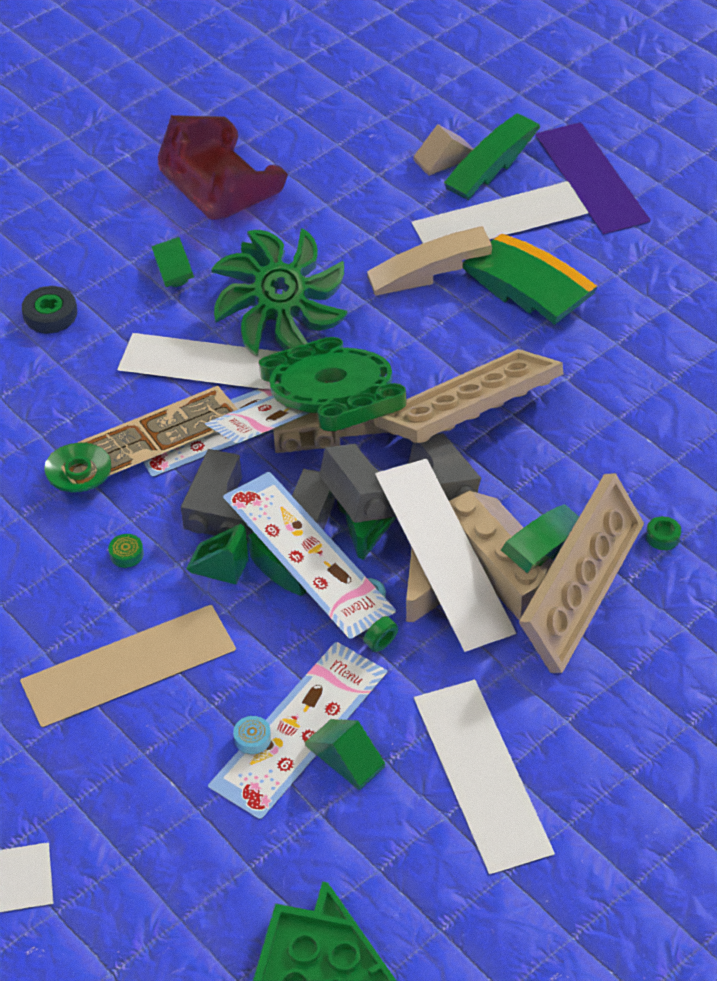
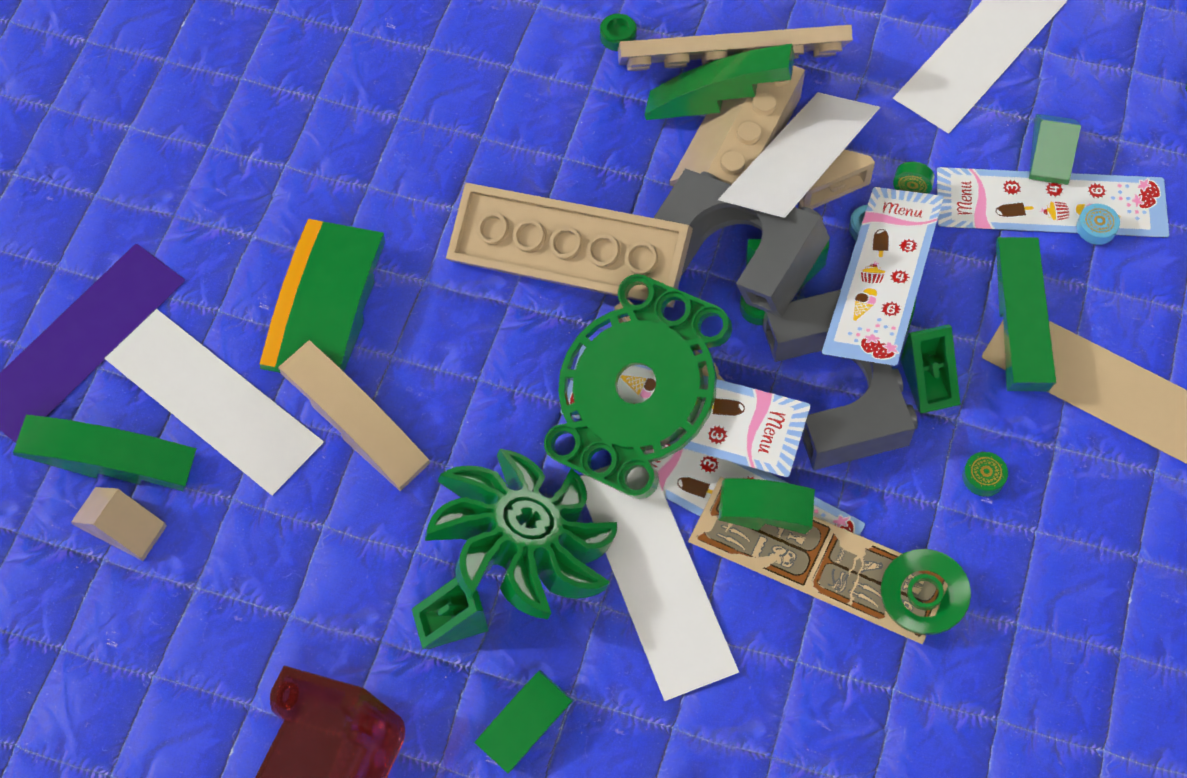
camera: 120 degrees left, 15 degrees up
none -> green slope [718,478,815,534]
none -> green slope [996,237,1056,391]

